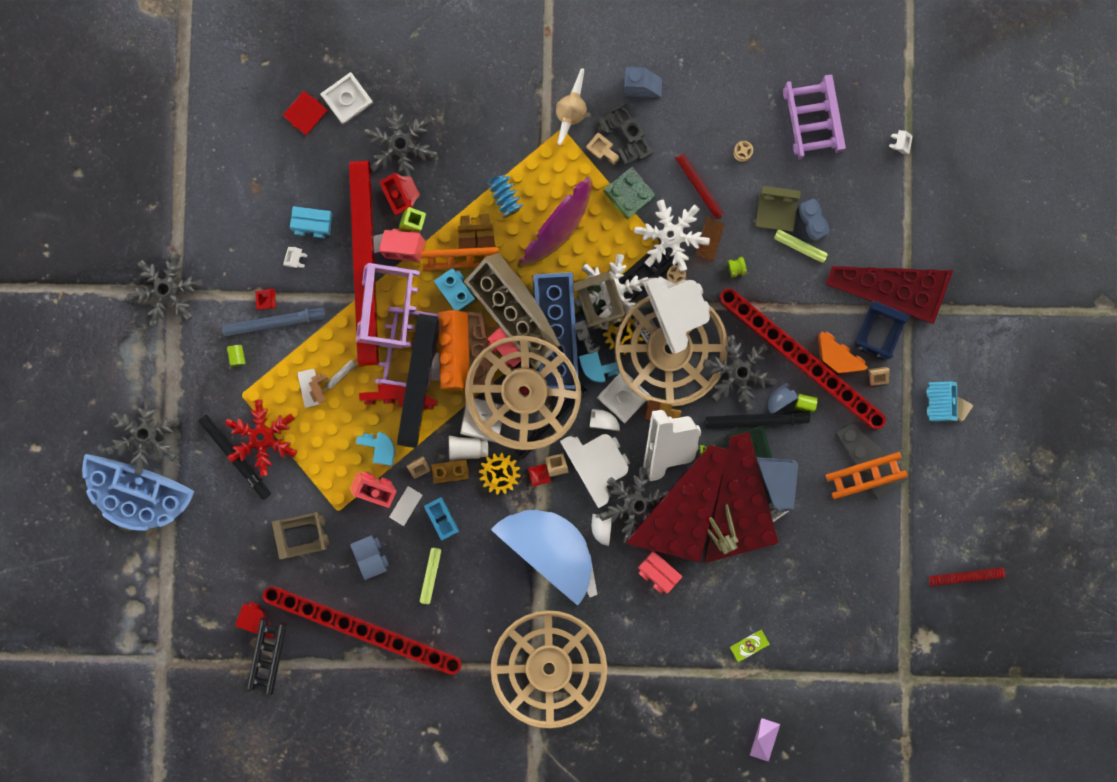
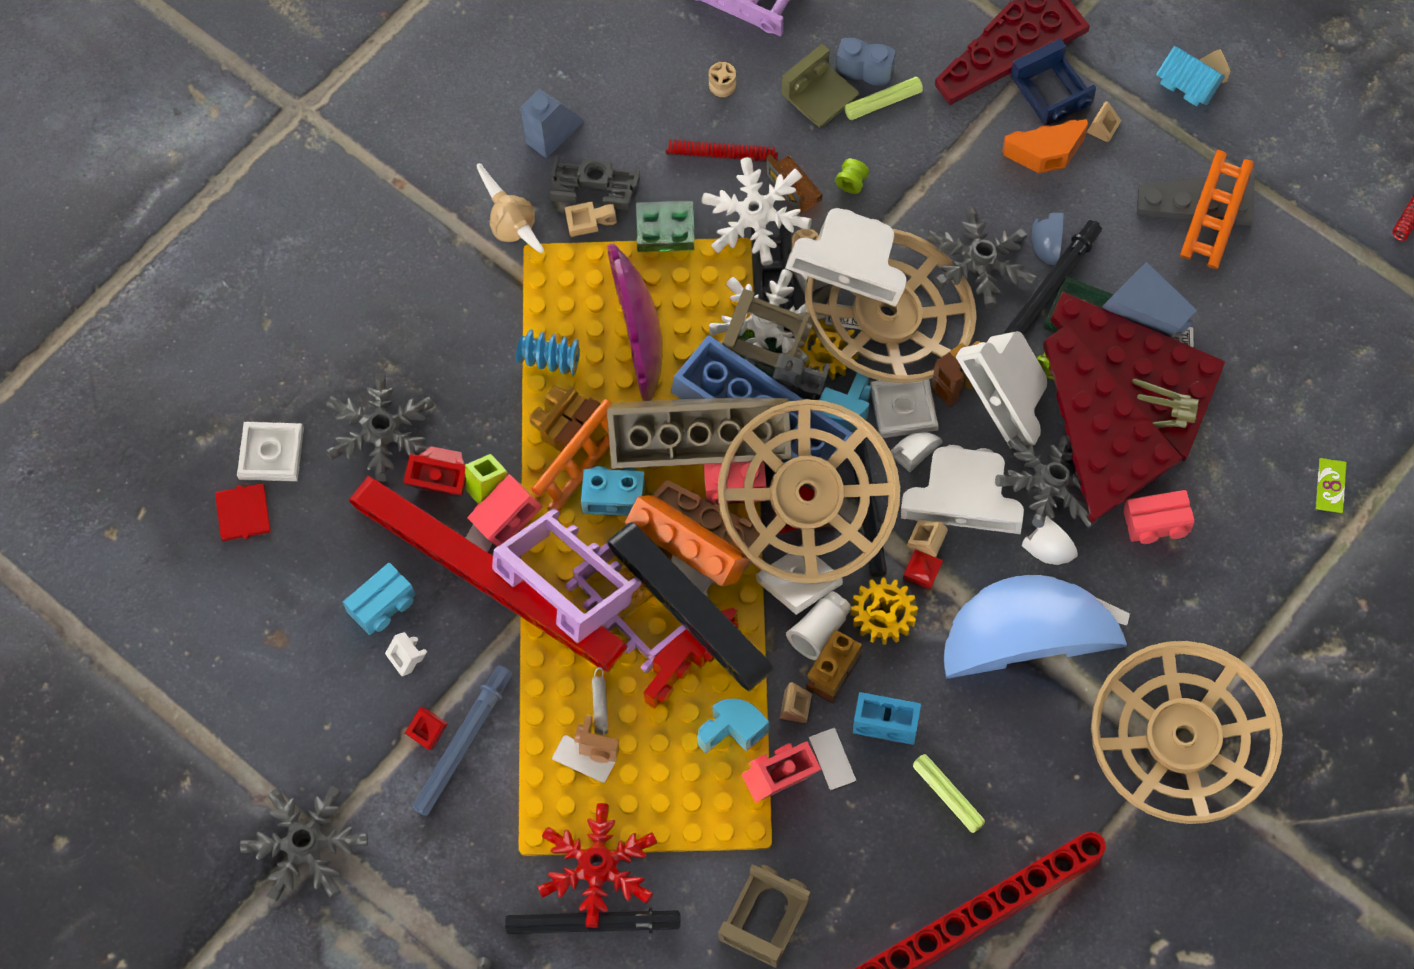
camera: 50 degrees left, 20 degrees down
lime brick [227,345,246,367] -> none
sand blue brick [350,535,389,580] -> none
red beam [719,288,886,430] -> none
lime brick [794,394,817,414] -> none

